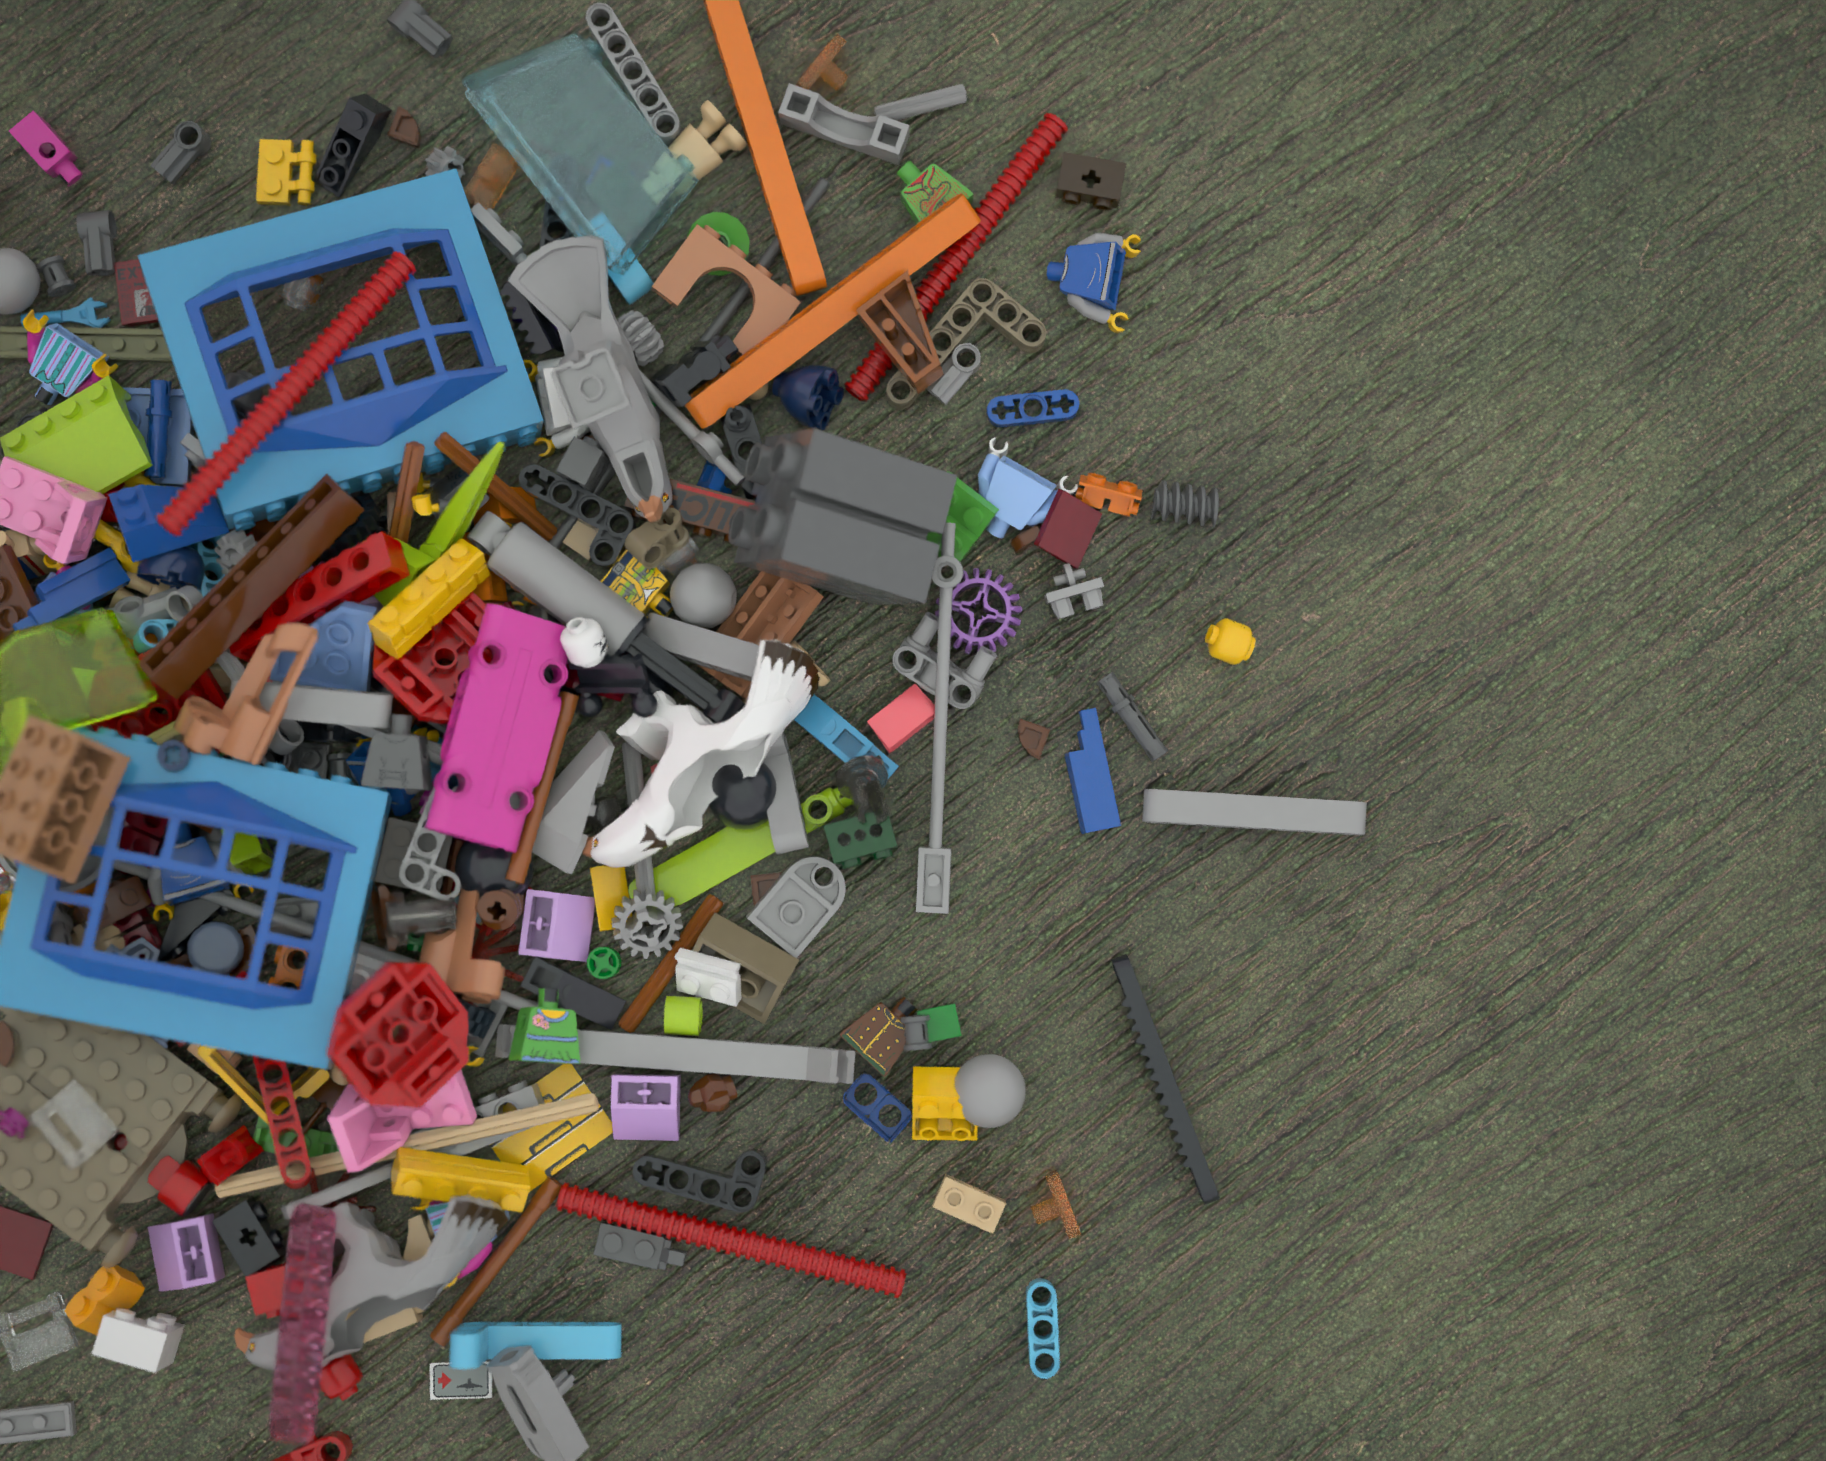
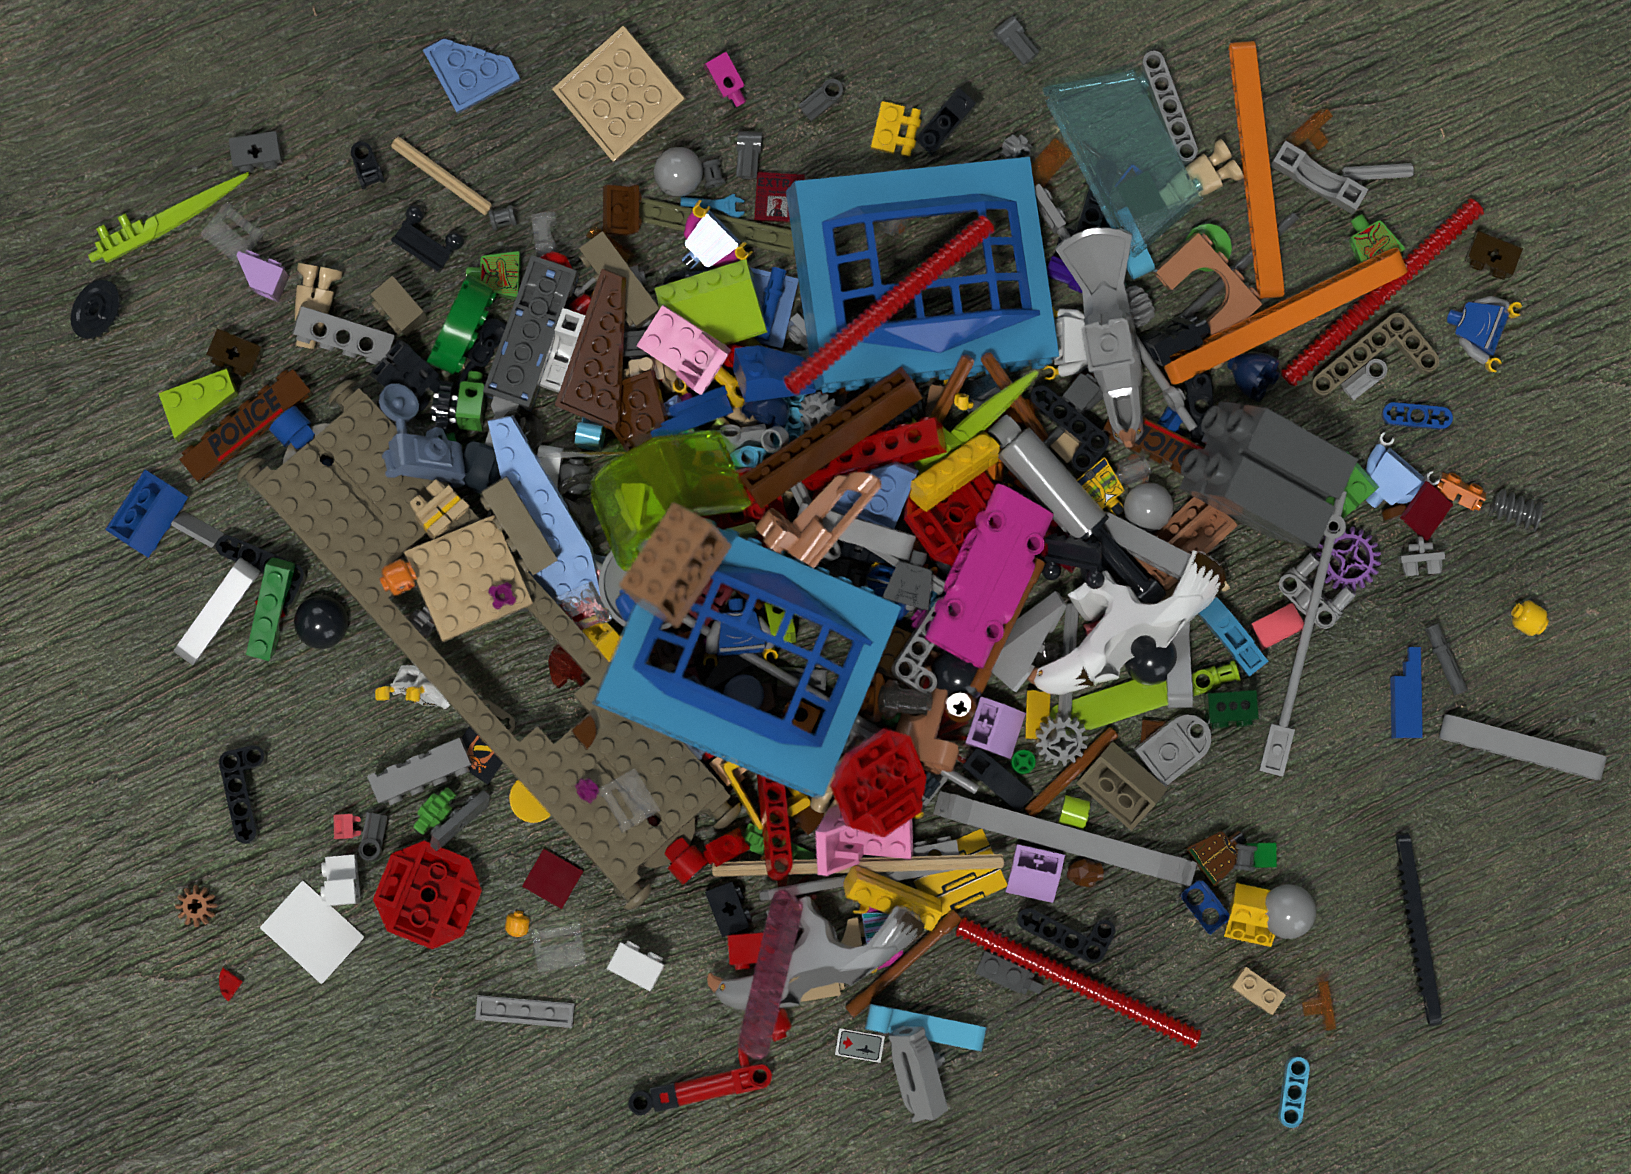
camera: 10 degrees right, 0 degrees up
light orange brick [64,1265,145,1335] -> none
lavender slope [148,1213,225,1292] -> none
dark blue bush [157,740,190,772] -> none
reddish brown tile [387,106,421,149] -> none
black gear [499,282,564,355] -> none
bright green torso [509,988,580,1064] -> none
white head [560,617,609,668] -> none
dark tan piece [625,508,690,569] -> none
white plate [675,948,741,1007] -> none
clear smoke piece [835,755,890,824] -> none
dark orange wedge [856,271,944,394] -> none
reddish brown tile [1018,718,1050,760] -> none

